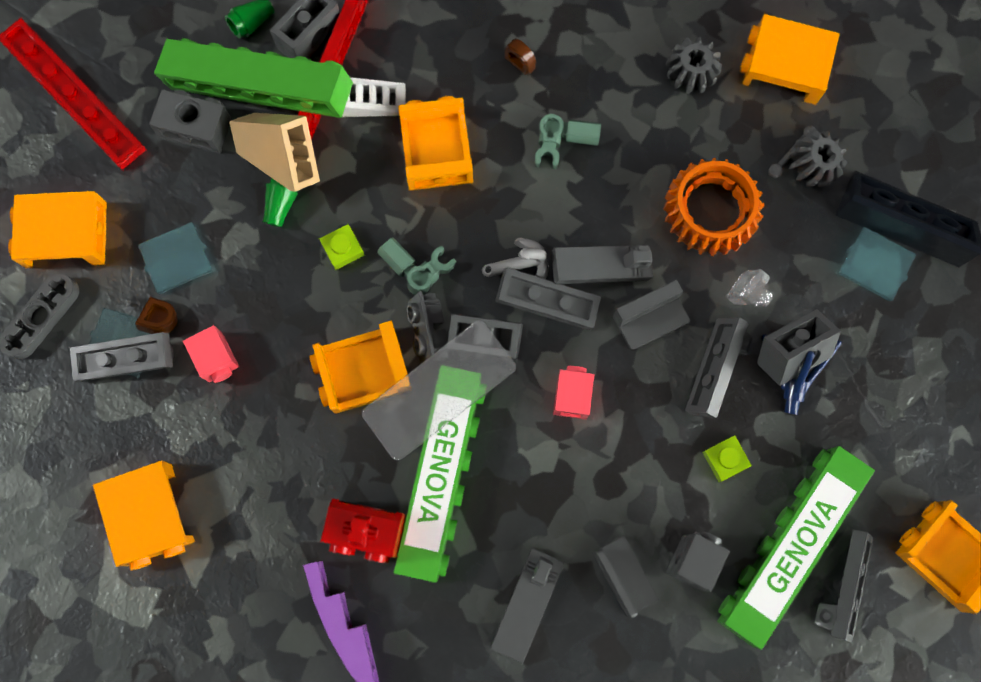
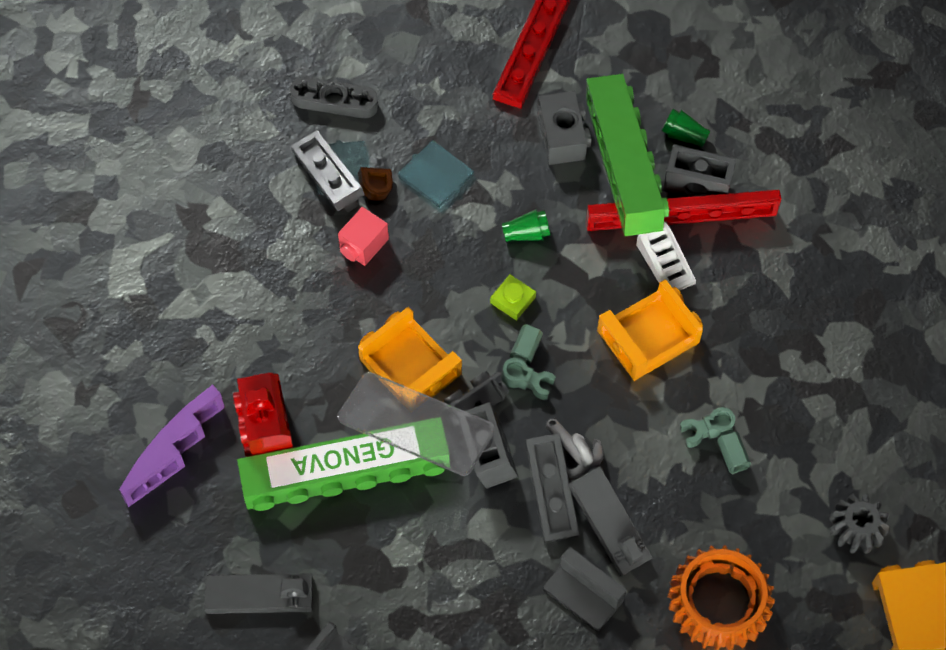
camera: 65 degrees right, 15 degrees down
light orange panel [8,191,107,268] -> none
light orange panel [93,461,195,571] -> none
tan slope [229,113,320,192] -> none
reddish brown tile [505,39,536,76] -> none
coral brick [553,366,595,420] -> none

